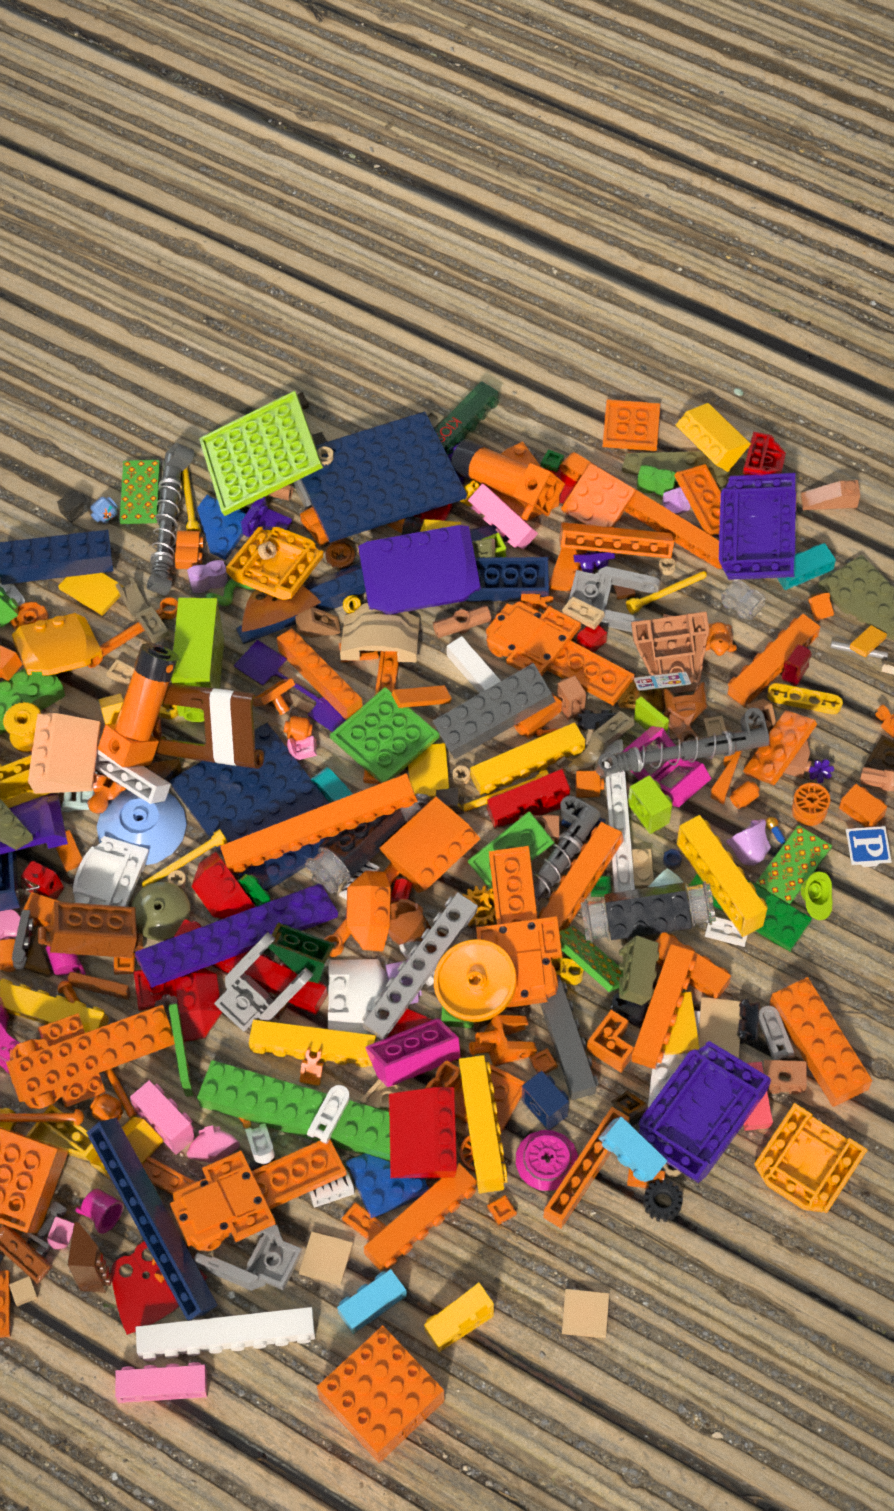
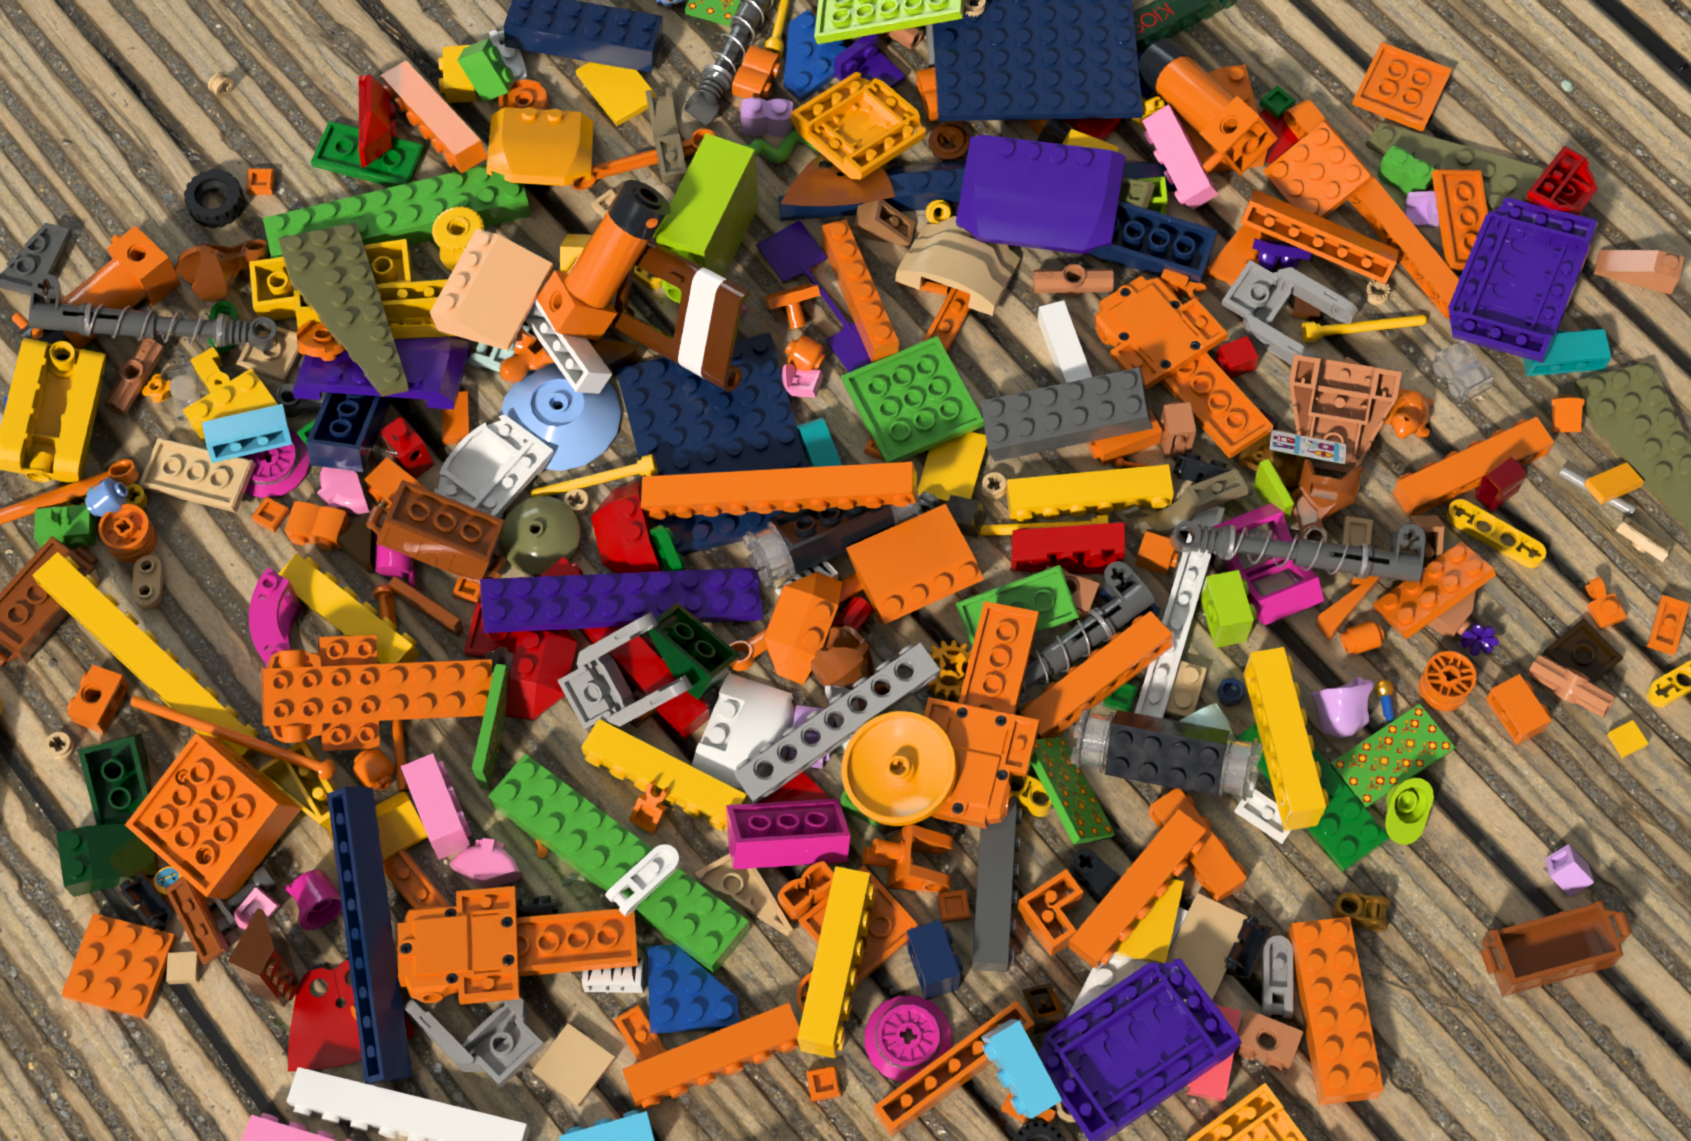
camera: 20 degrees right, 5 degrees up
dark grey hinge [12,910,34,970] -> none
white plate [245,1123,275,1164] -> none
tan bush [258,542,277,560] -> none
red slope [389,1087,457,1178] -> none
orange tile [392,685,452,708] -> none
tan plate [562,597,605,630] -> none
olive wedge [619,936,659,1005] -> none
yellow slope [676,403,751,472] -> none
piece [846,826,892,867] -> none
none -> pearl gold piece [1331,892,1390,932]

